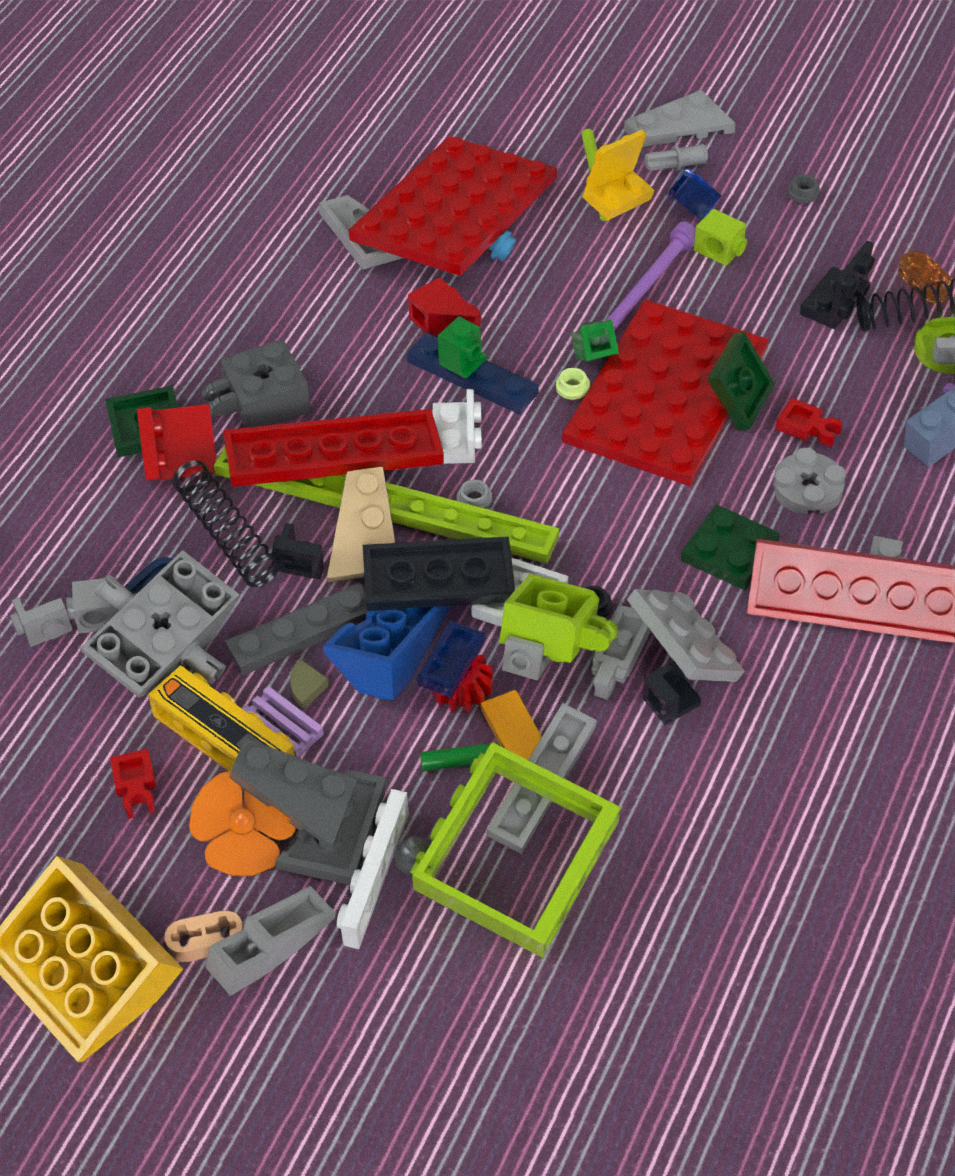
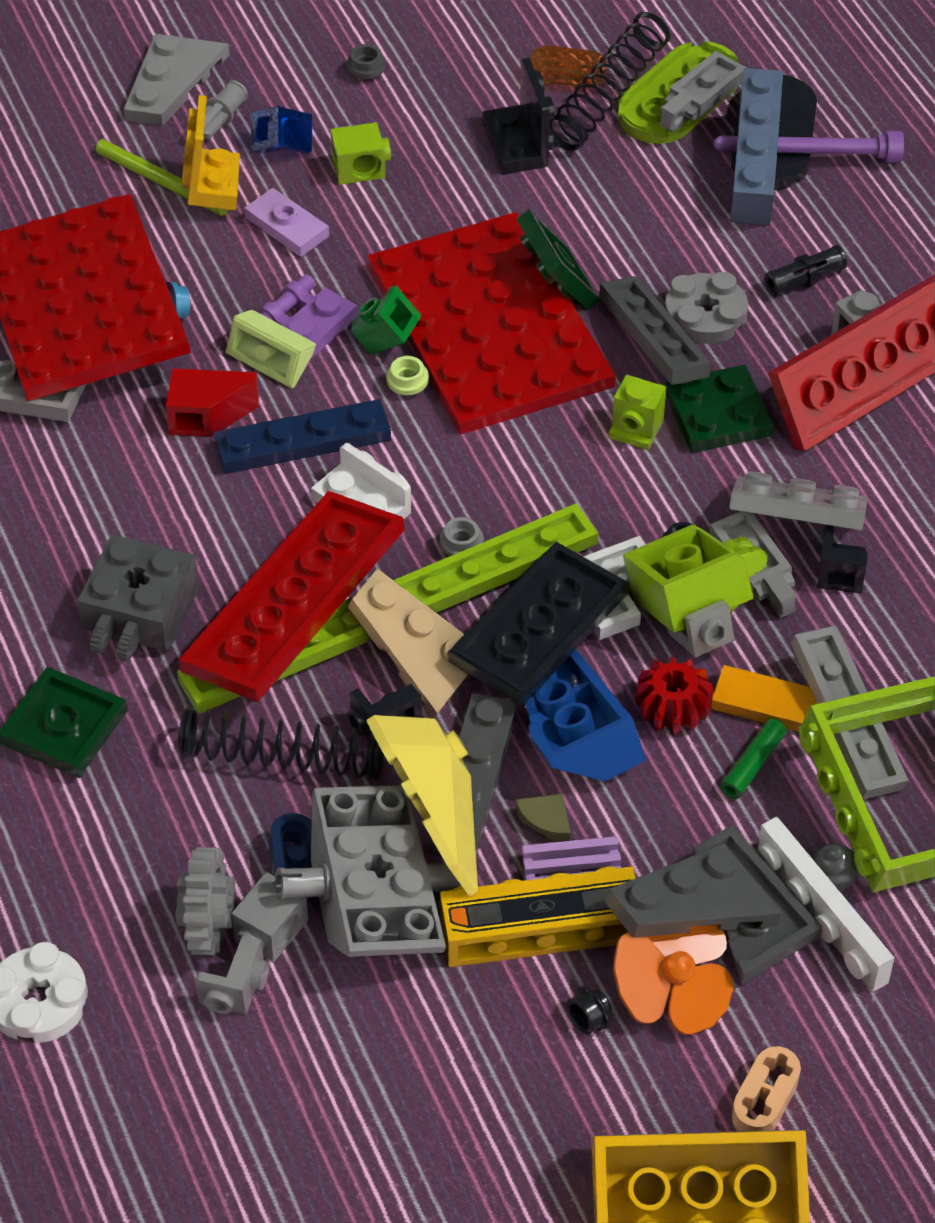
camera: 50 degrees left, 0 degrees up
red plate [110,749,157,819] -> none
red bracket [137,404,216,482] -> none
light grey slope [205,886,336,996] -> none
clear blue plate [416,620,485,698] -> none
green brick [438,316,487,379] -> none
medium lavender piece [606,222,696,331] -> none
red plate [775,398,843,447] -> none
none -> light grey gear [175,847,236,955]
none -> yellowish green slope [225,310,316,388]
none -> lavender plate [244,188,329,257]
none -> medium lavender plate [258,274,358,361]
none -> light yellow wedge [366,715,478,896]
none -> black plate [566,986,612,1035]
none -> dark grey plate [599,276,711,385]
none -> lime brick [609,374,666,451]
none -> black pin [764,245,848,297]

